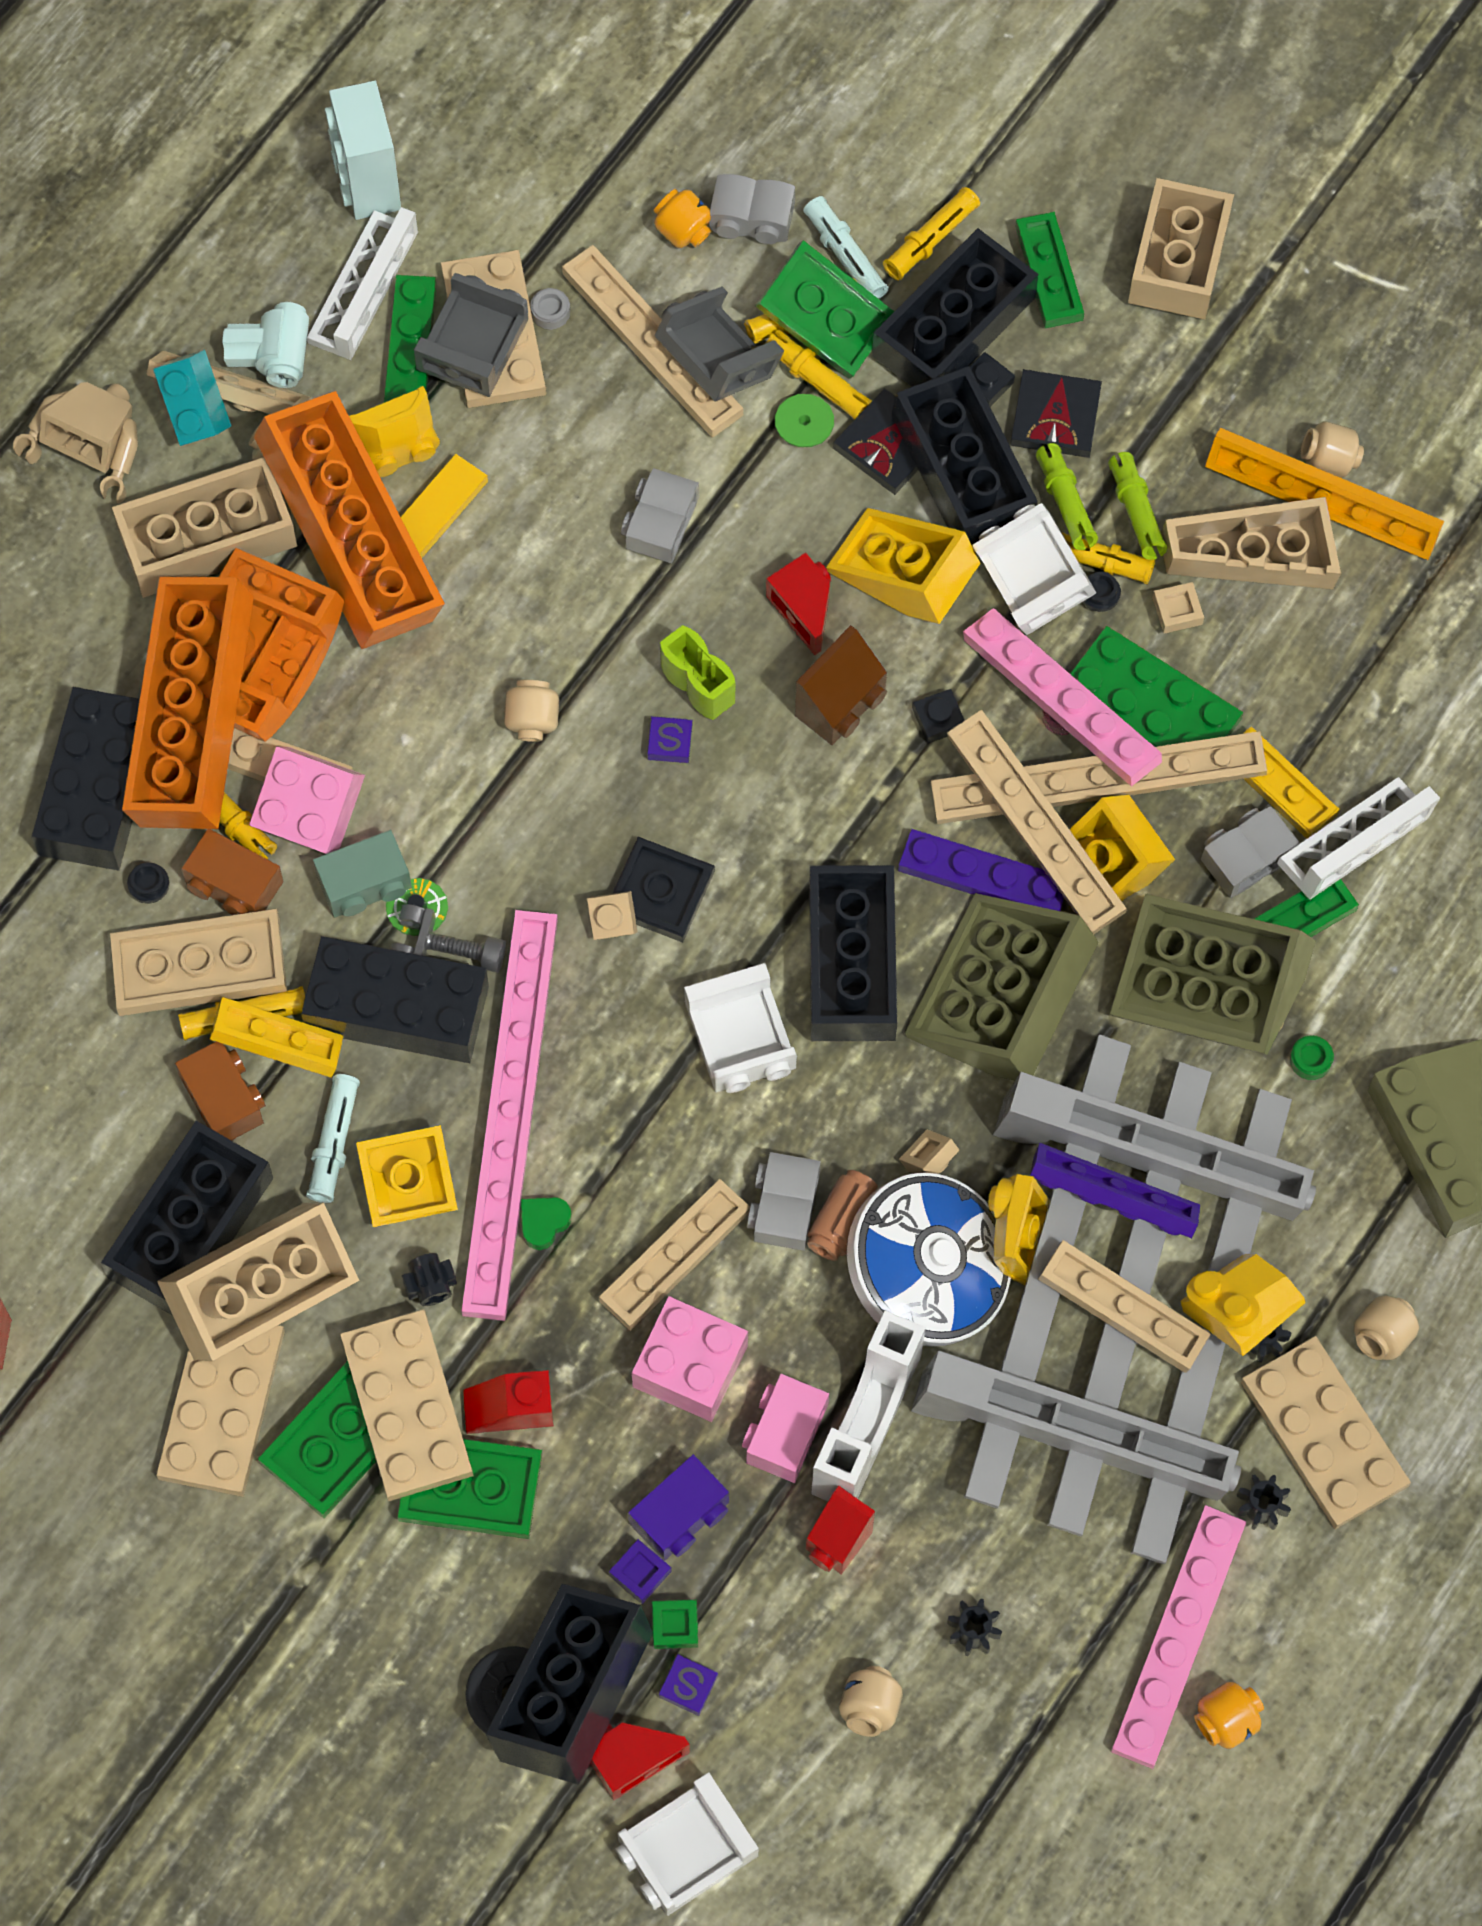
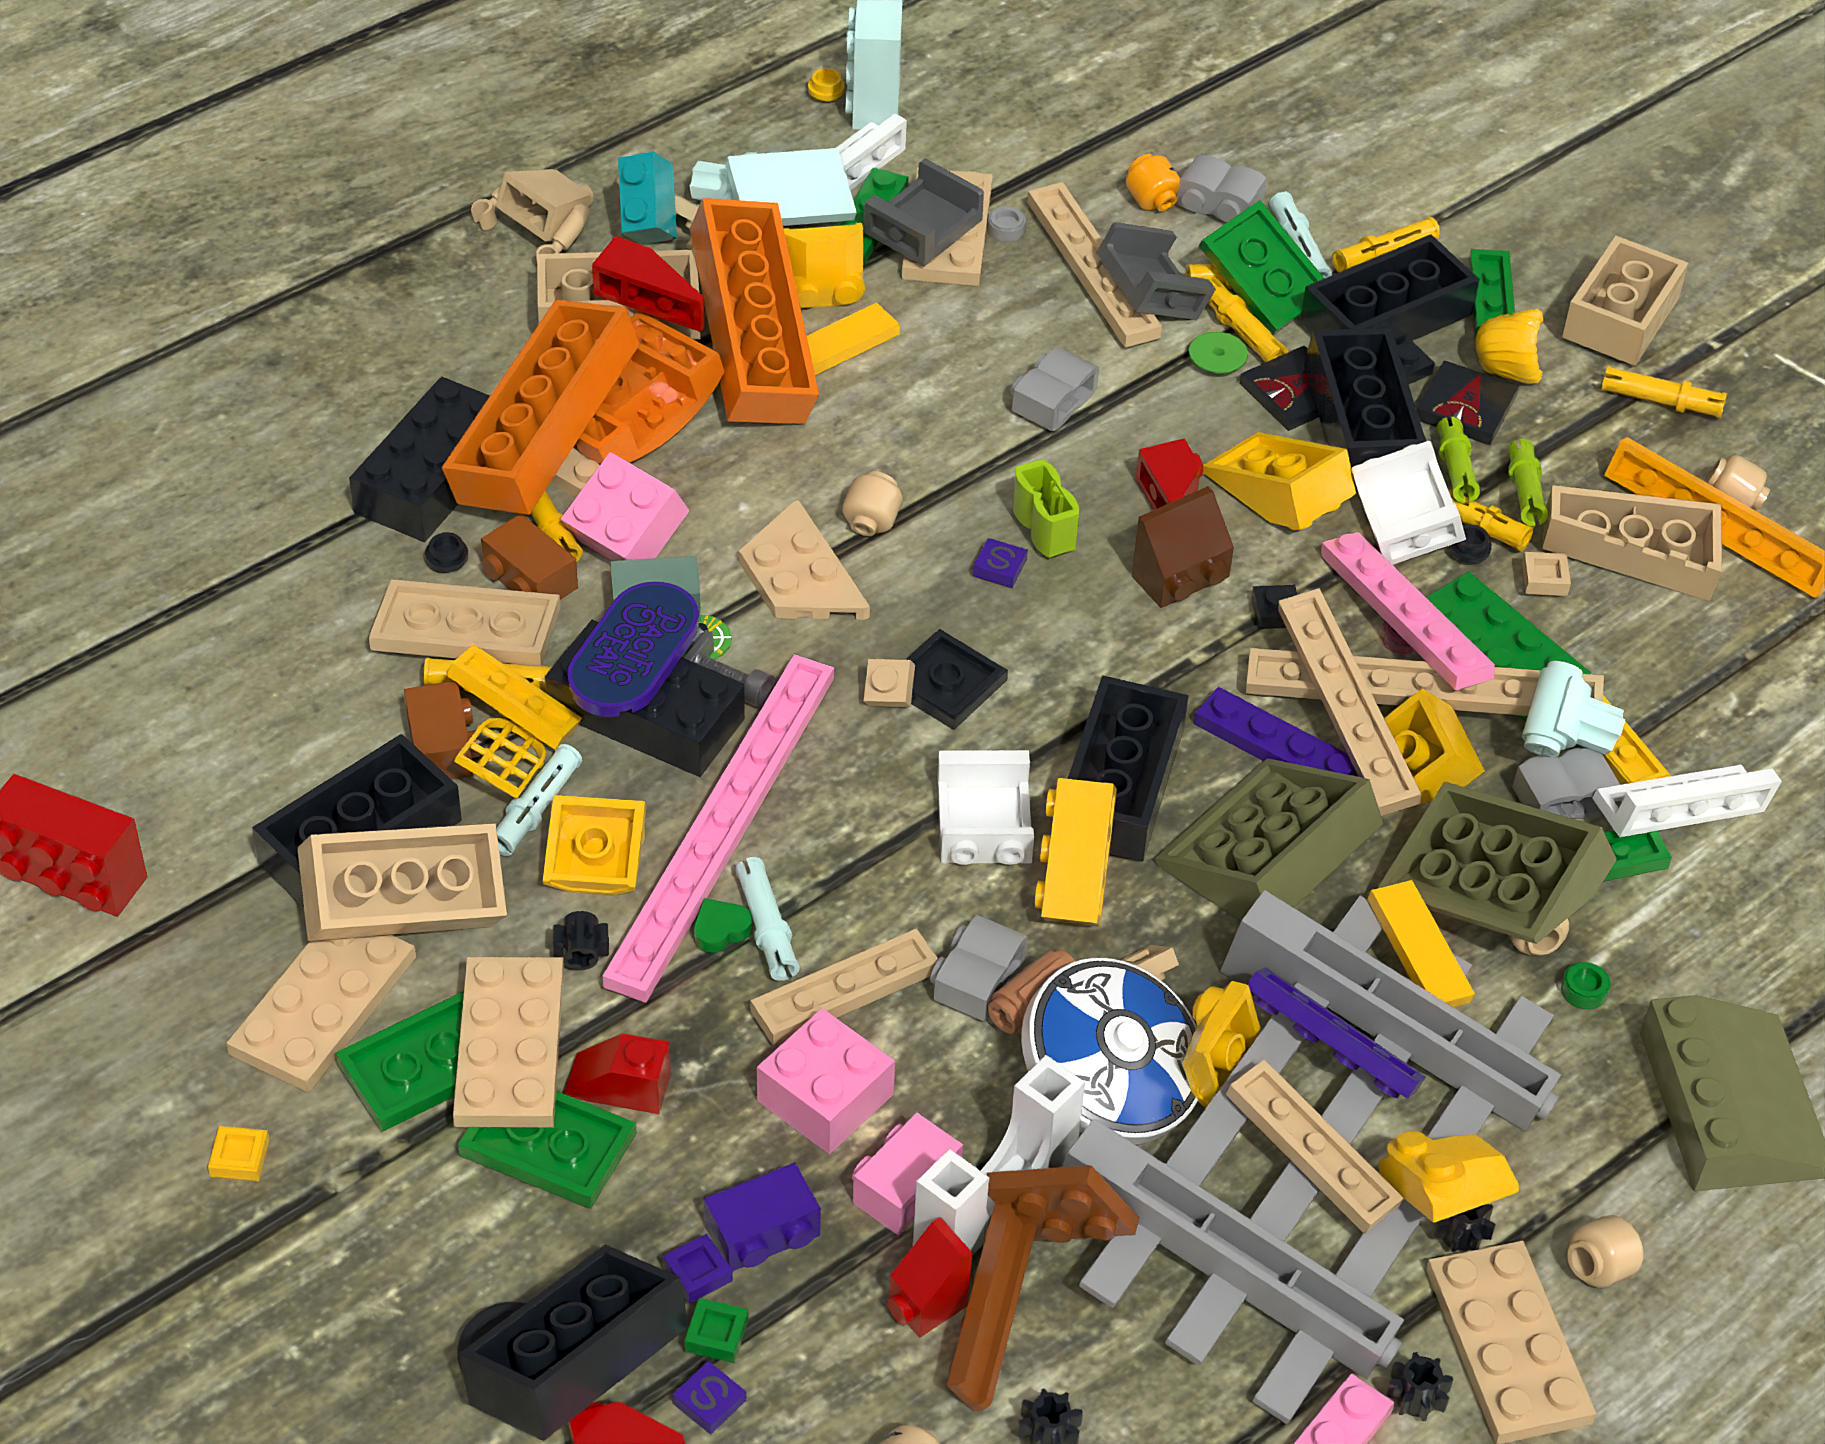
camera: 15 degrees right, 20 degrees down
none -> yellow tile [208,1126,270,1181]
none -> yellow window [454,718,546,799]
none -> tile [568,582,699,717]
none -> red slope [592,236,705,332]
none -> light aqua tile [725,148,857,226]
none -> light aqua pin [735,857,800,981]
none -> tan wing [739,500,870,620]
none -> yellow plate [808,68,845,102]
none -> dark orange bracket [947,1165,1139,1410]
none -> yellow brick [1035,778,1117,927]
none -> yellow tile [1367,880,1475,1007]
none -> yellow hair [1475,309,1544,384]
none -> light aqua piece [1522,661,1625,757]
none -> yellow pin [1601,366,1727,419]

